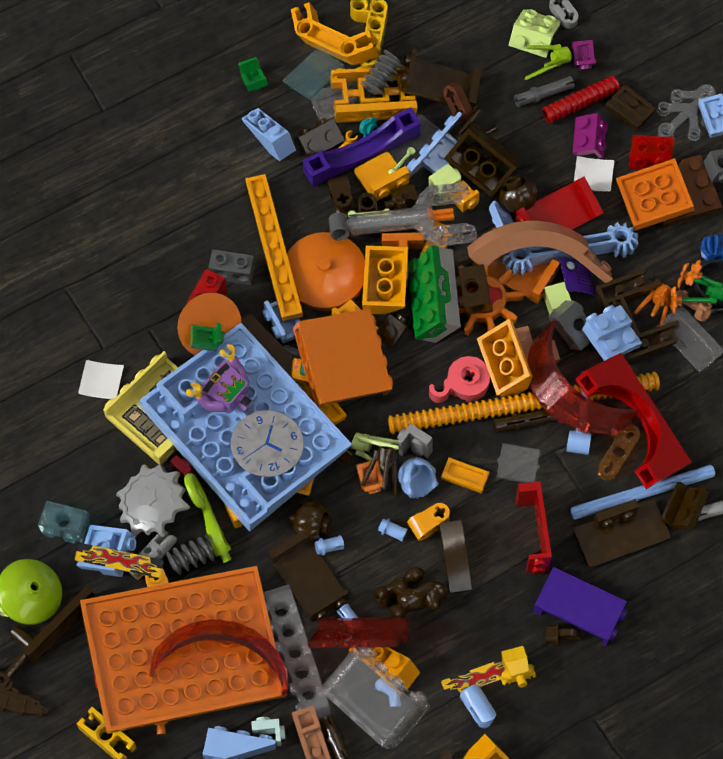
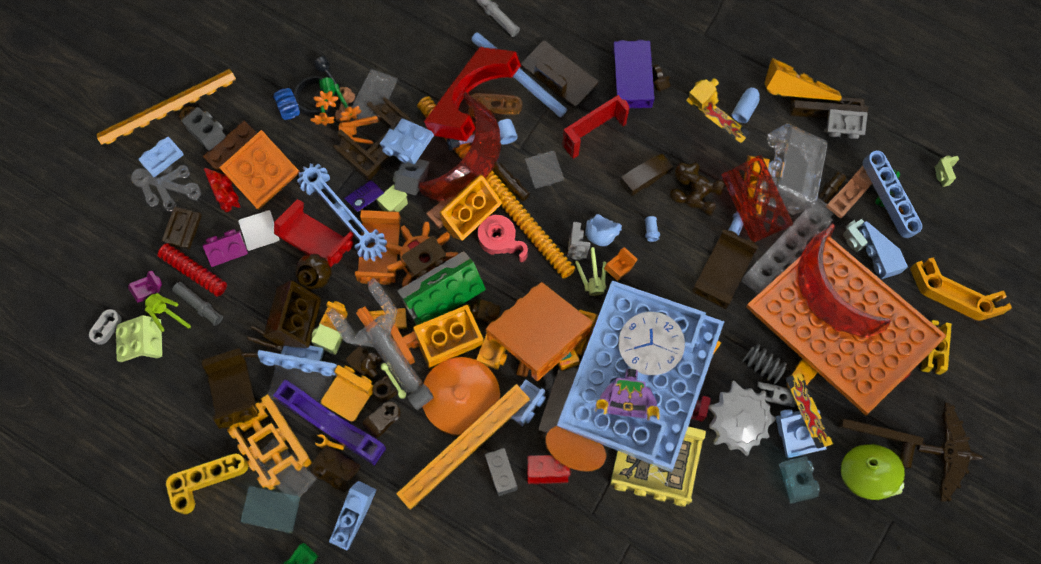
camera: 120 degrees left, 5 degrees up
white sticker [78,360,124,399] -> none
lime plant [184,473,231,563] -> none
green bracket [190,323,224,351] -> none
dark brown plant [290,501,332,543] -> none
light orange piece [291,2,380,65] -> none
light blue pin [315,535,344,556] -> none
teal plate [359,117,379,138] -> none
dark grey piece [361,50,403,95] -> none
dark brown plant [361,446,398,496] -> none
yellowish green hinge [388,147,415,174] -> none
light orange piece [407,503,450,541] -> none
light orange tile [441,458,489,493] -> none
copper beam [443,83,472,122] -> none
nougat arch [467,221,613,283] -> none
light blue hinge [489,201,514,228] -> none
dark brown bracket [662,482,709,530] -> none

